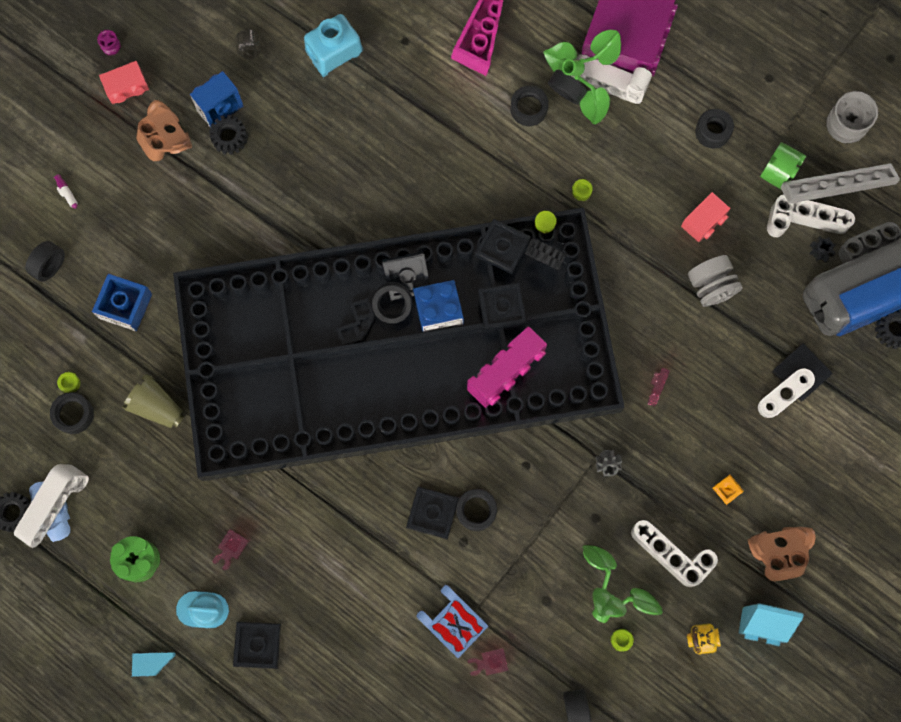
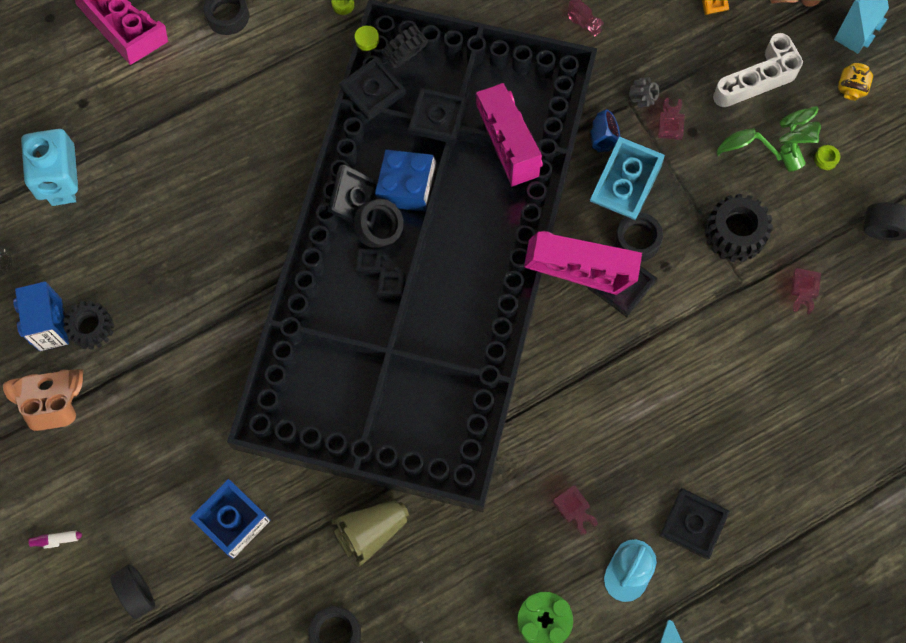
camera: 65 degrees left, 5 degrees down
lime tile [57,372,80,393] -> none
flag [416,585,488,658] -> none
none -> dark pink wedge [524,231,642,295]
none -> blue rock [590,109,621,152]
none -> medium azure slope [590,137,665,220]
none -> clear pink plate [658,98,685,140]
none -> black tyre [705,194,773,262]

